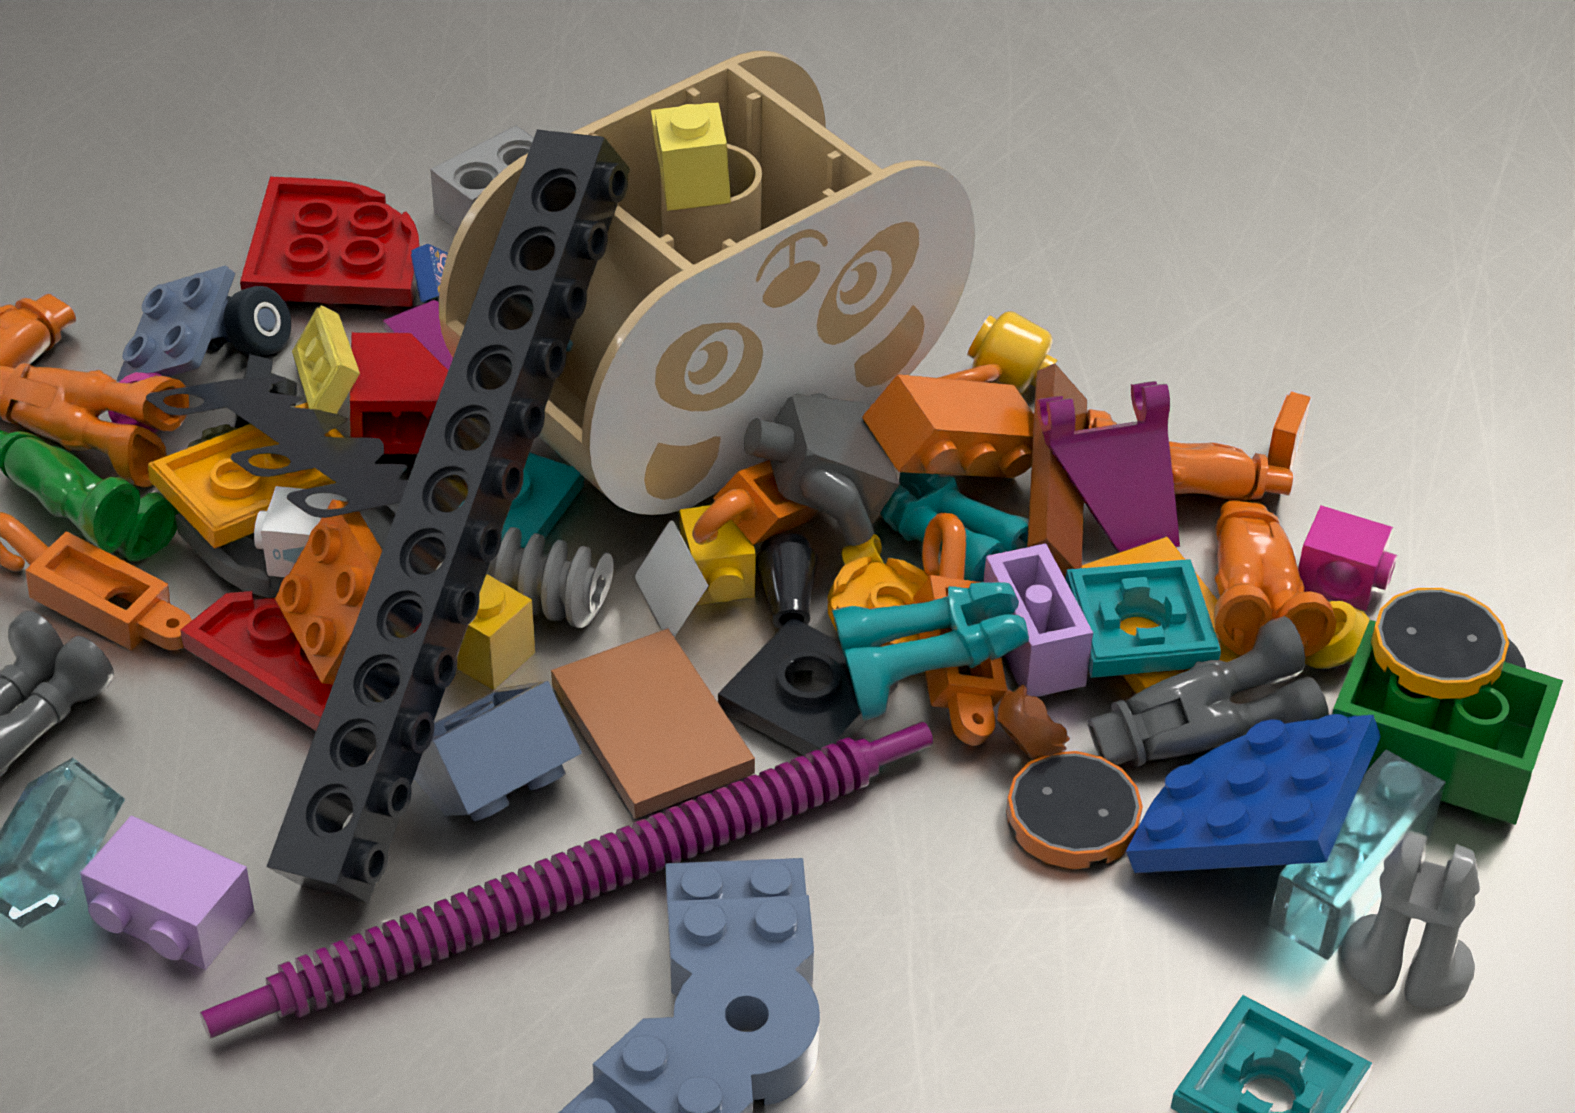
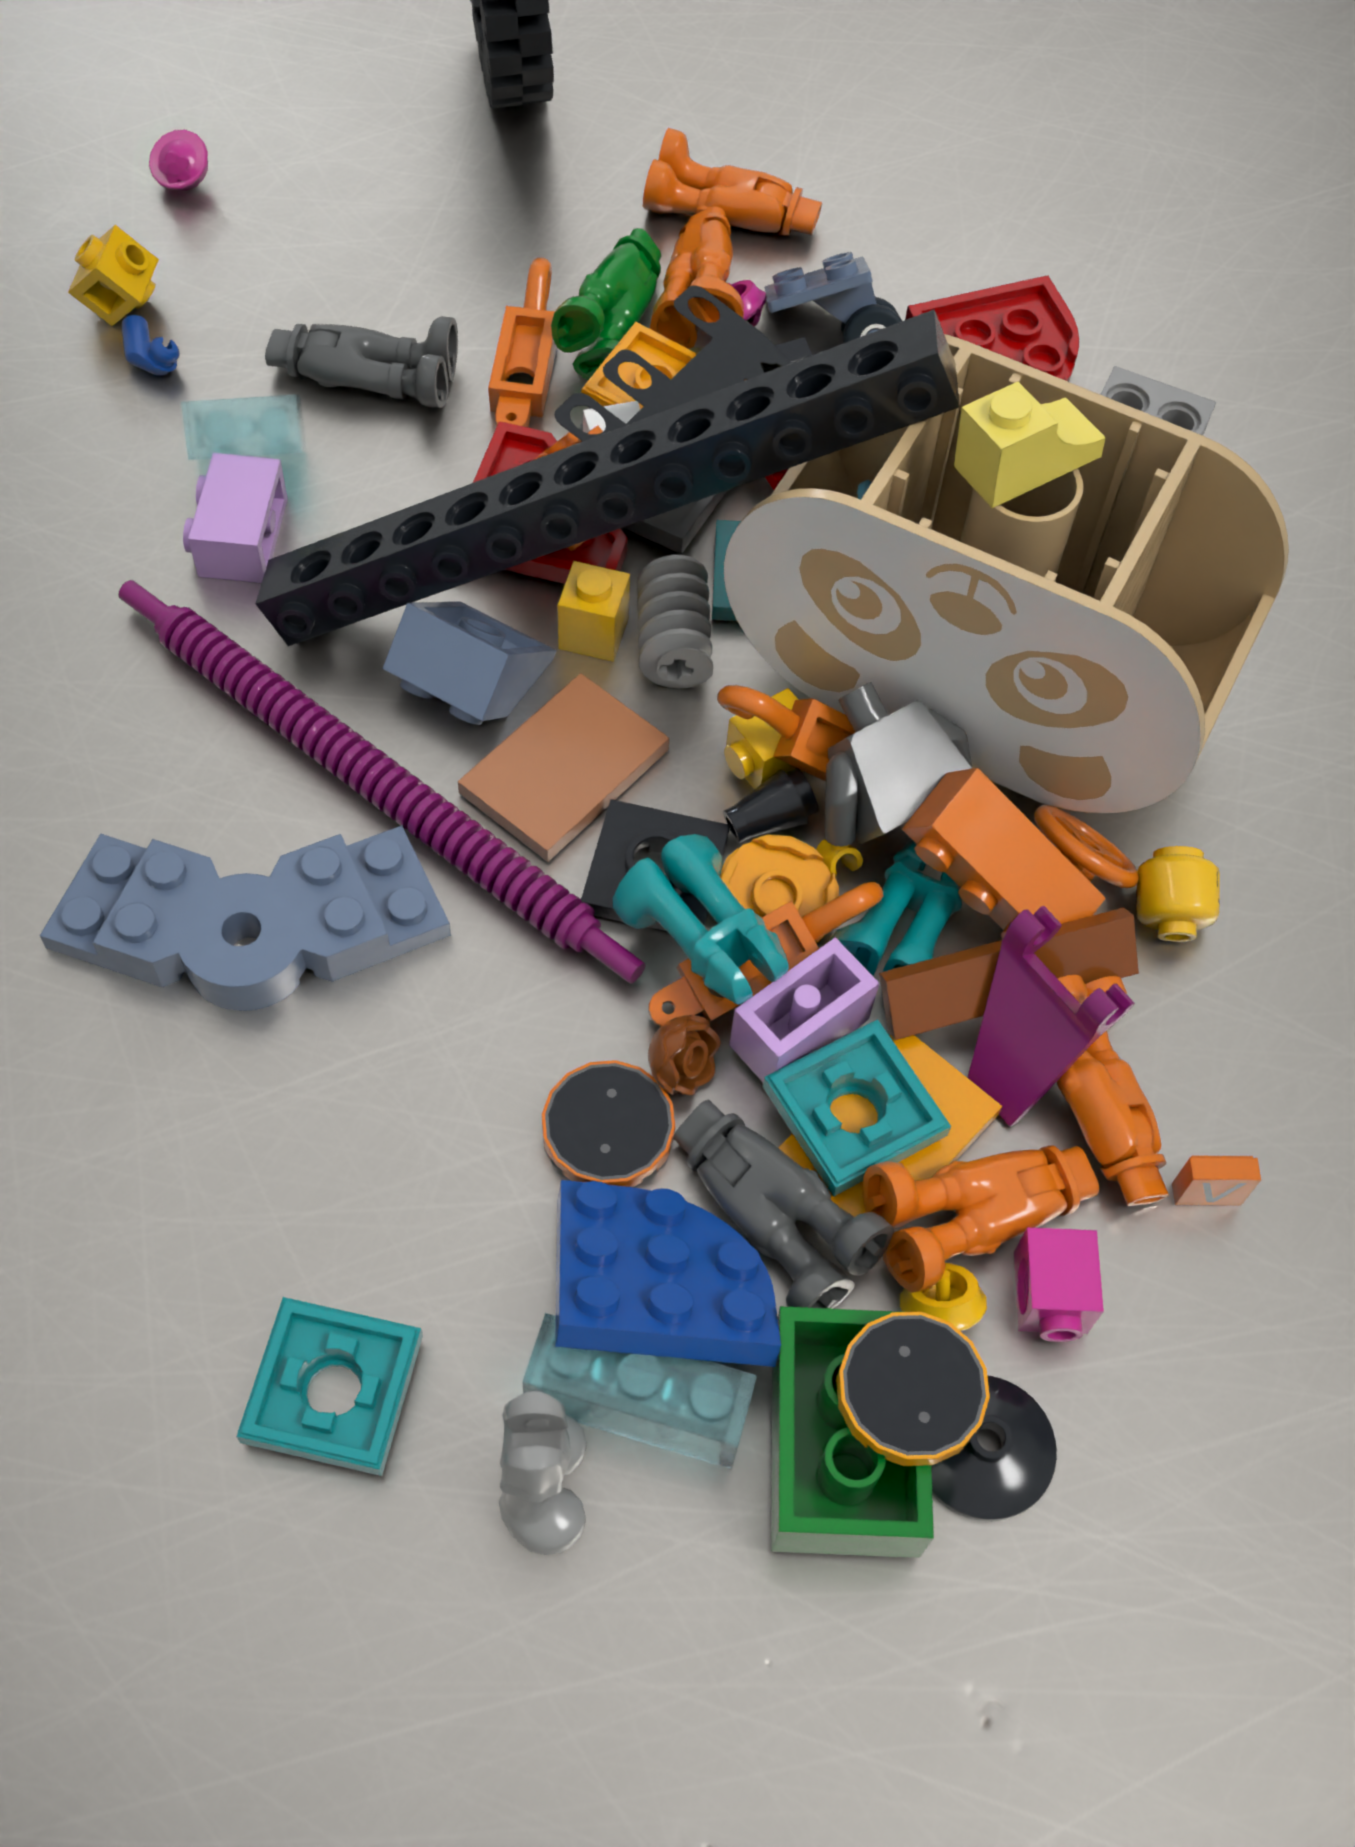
camera: 65 degrees right, 15 degrees up
white sticker [635,521,708,637] -> none

